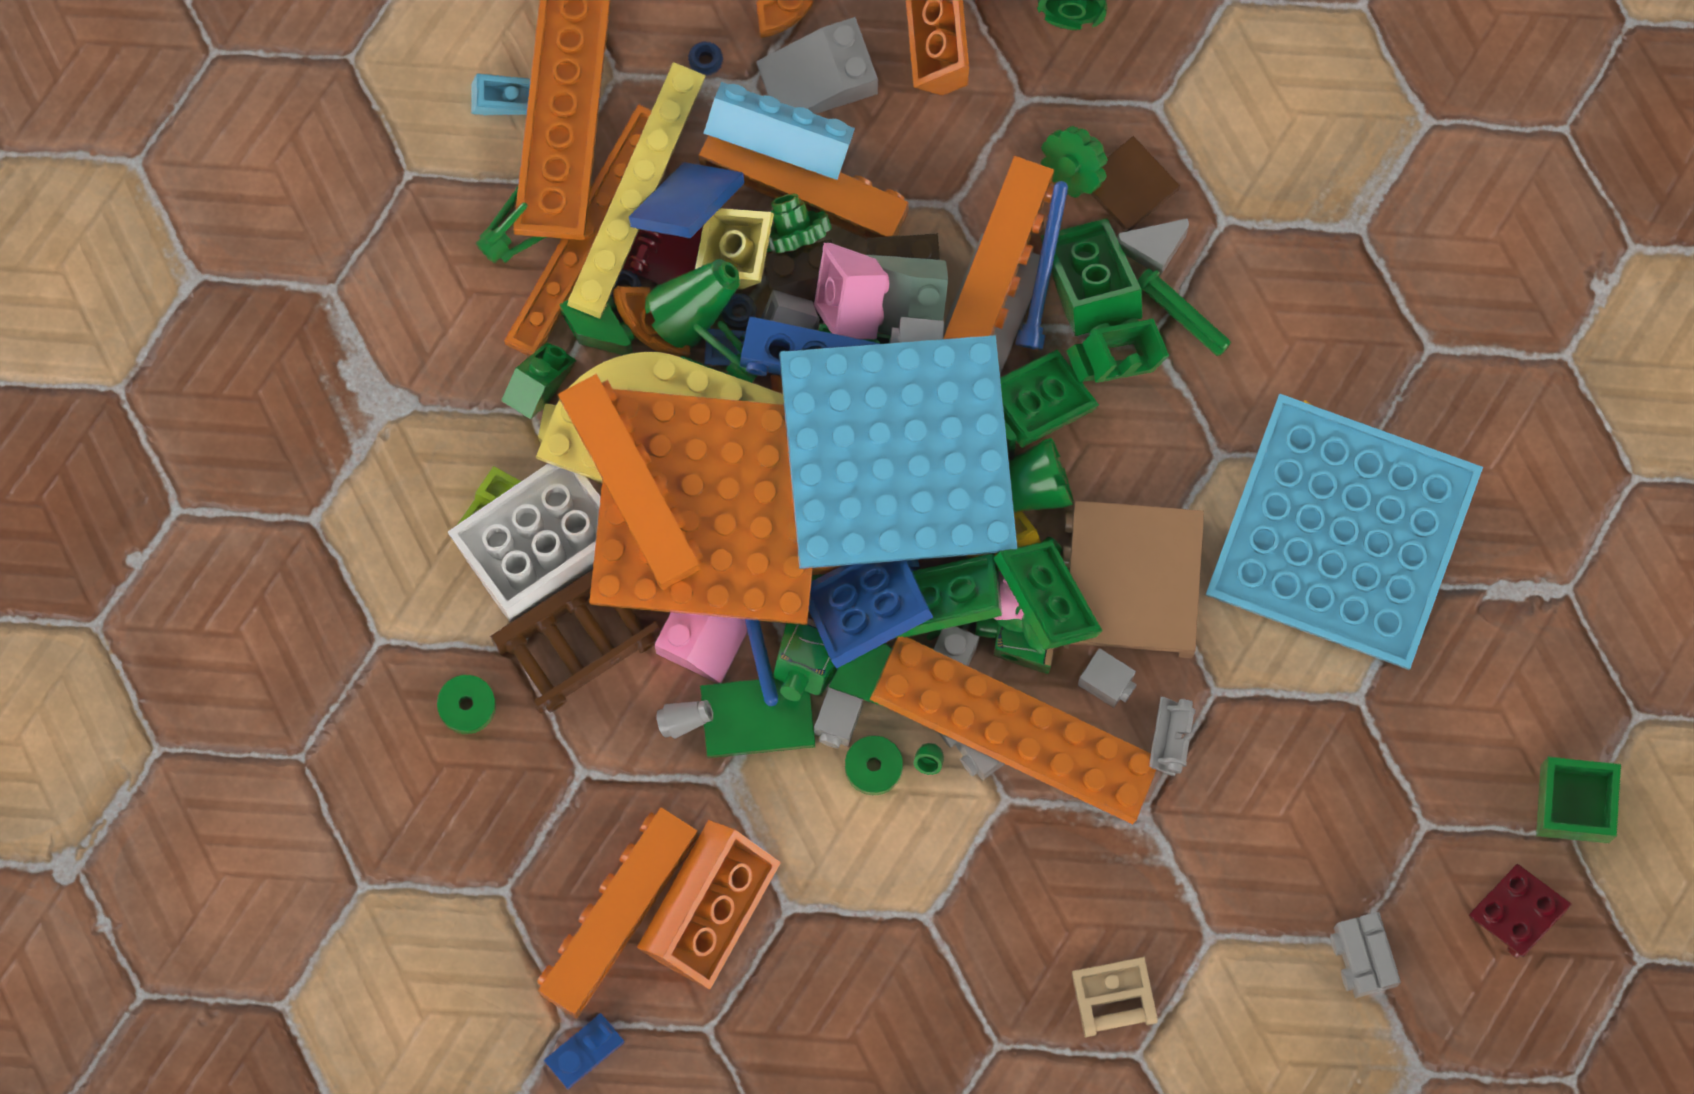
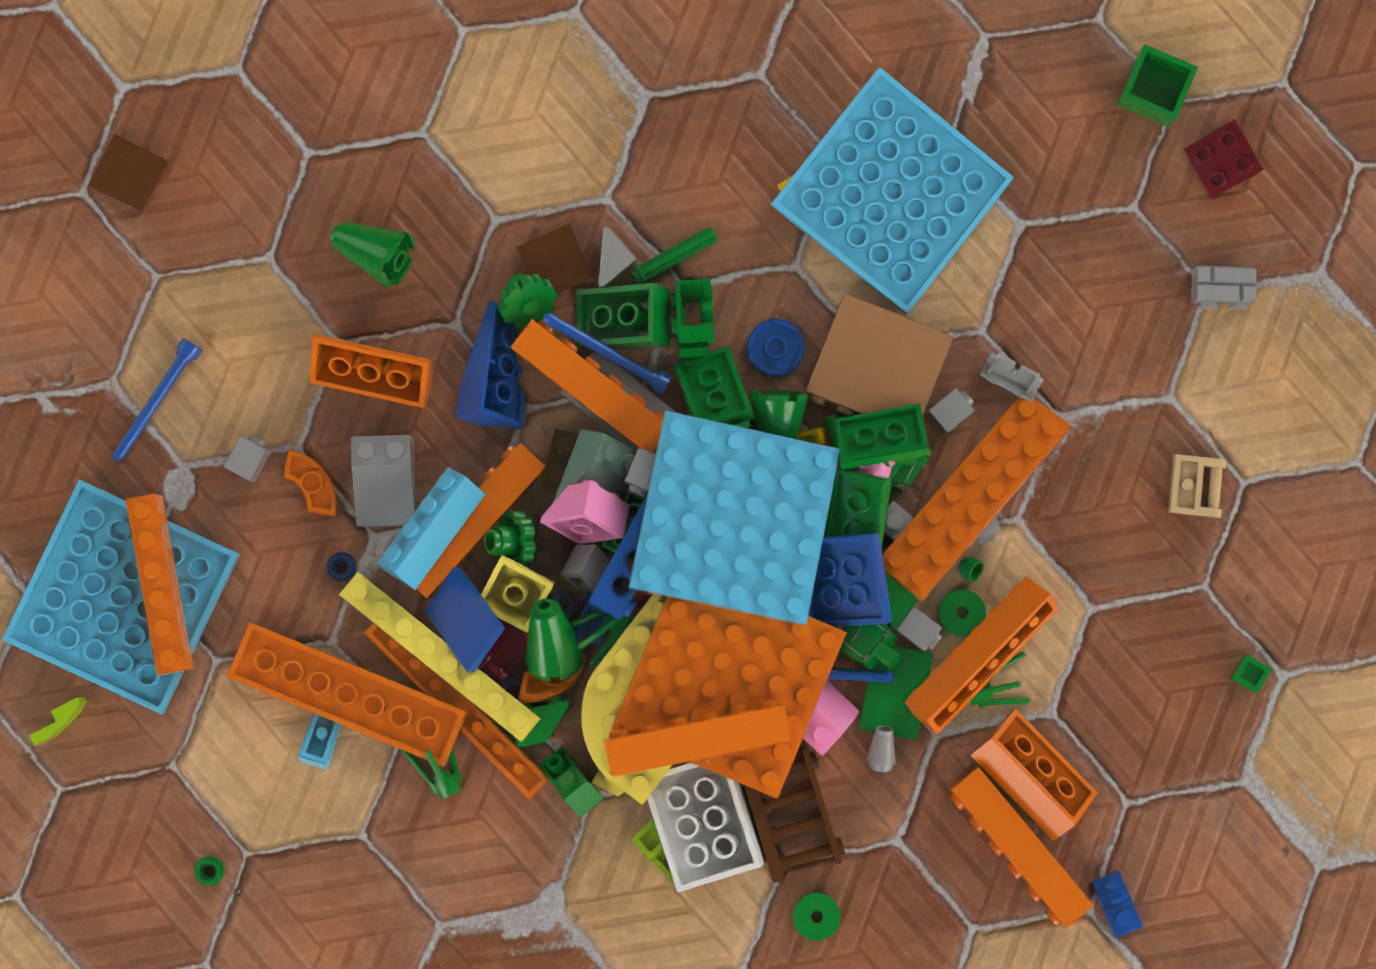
camera: 75 degrees left, 10 degrees up
none -> green plate [194,856,225,886]
none -> blue wedge [456,301,526,429]
none -> blue tile [746,318,805,377]
none -> orange brick [904,577,1059,735]
none -> green plant [970,652,1031,708]

